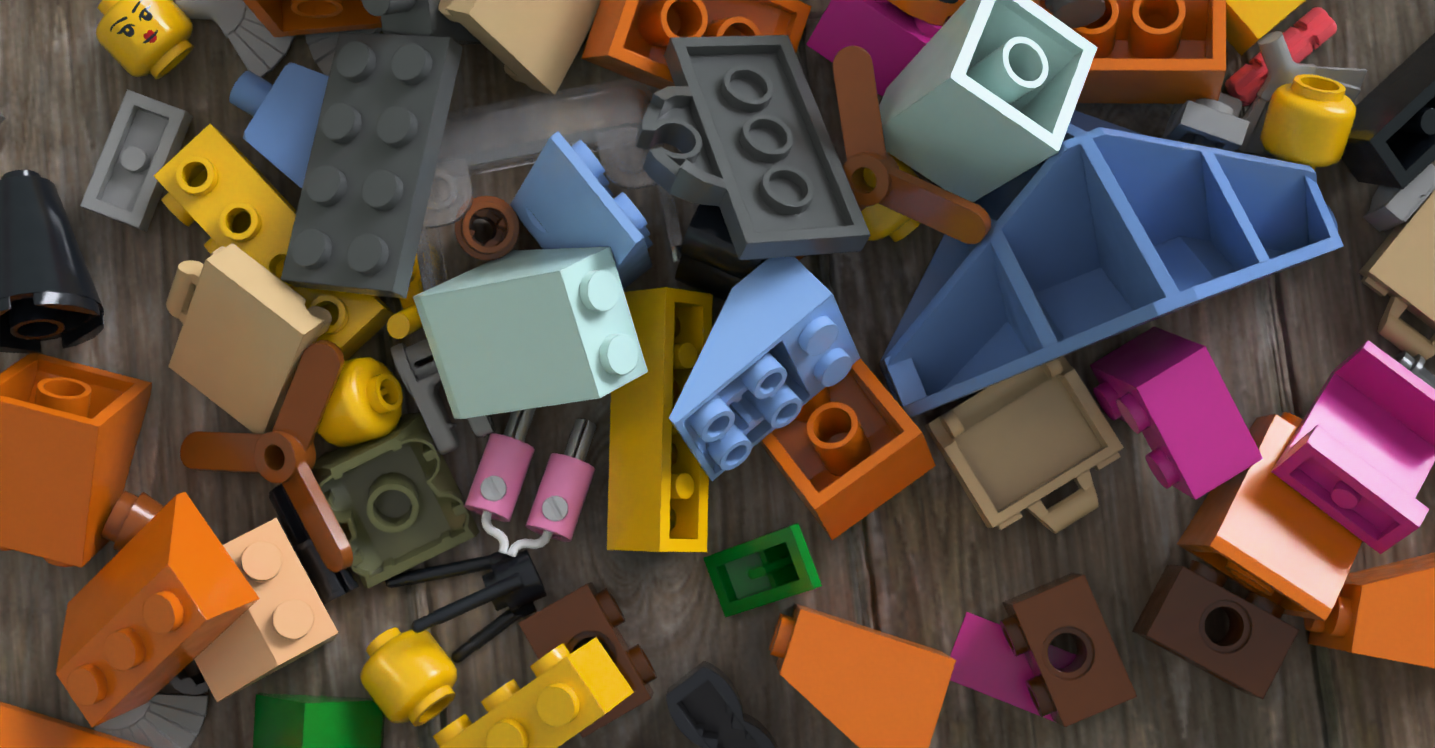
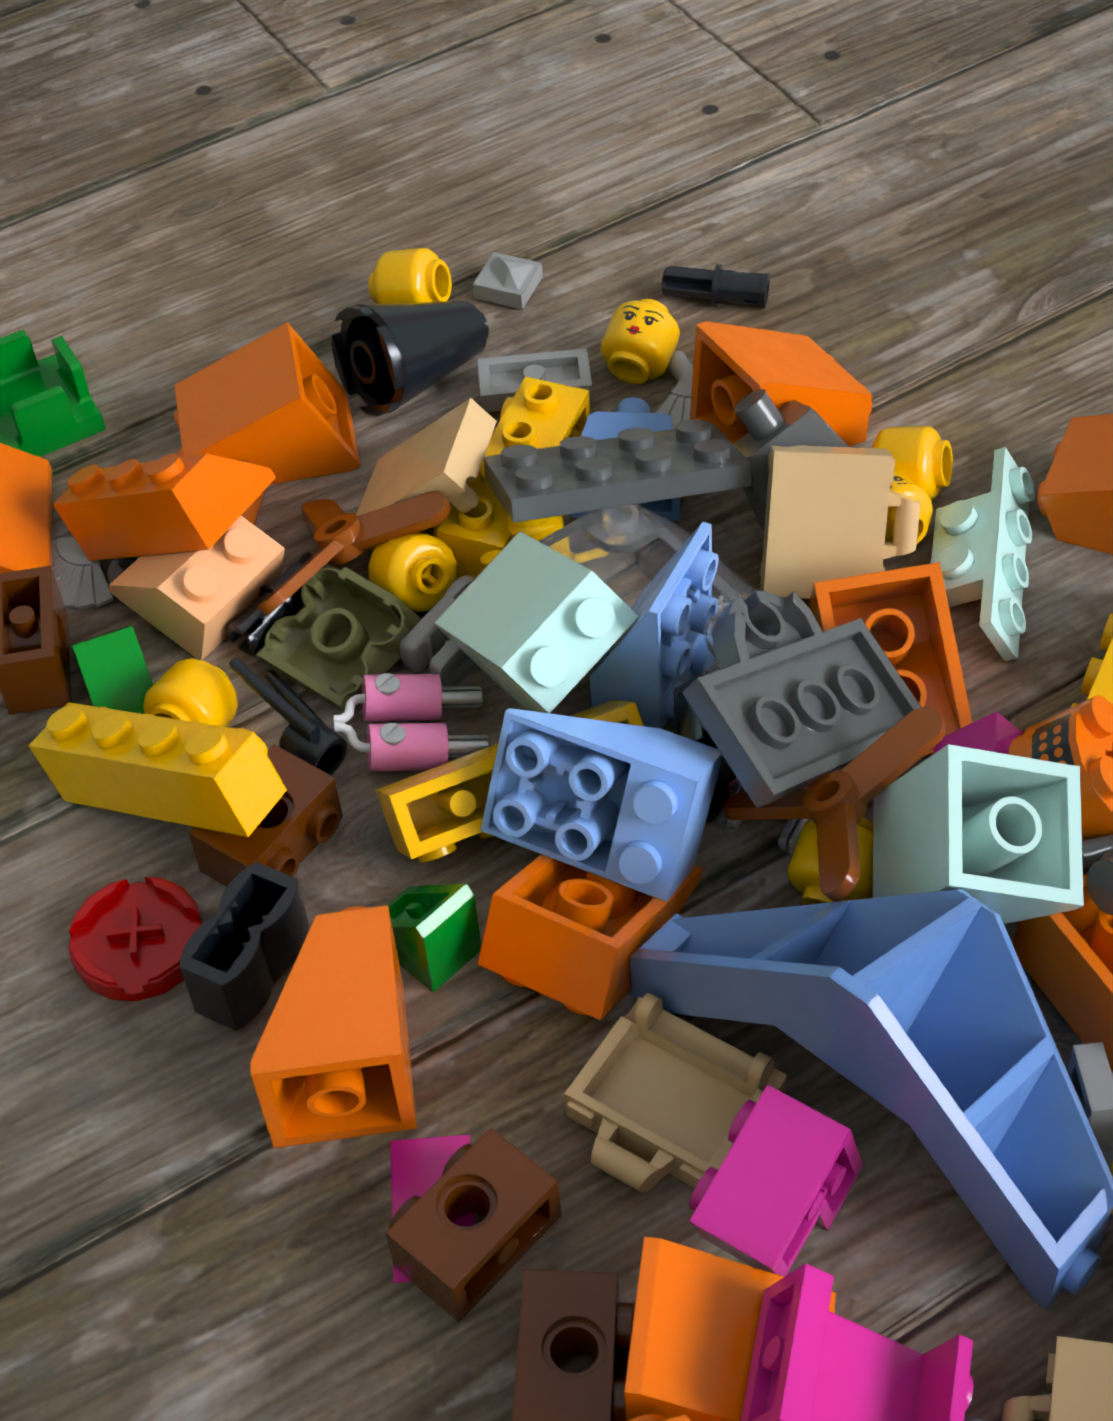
camera: 65 degrees right, 35 degrees down
dark orange cone [455,196,520,260] -> none

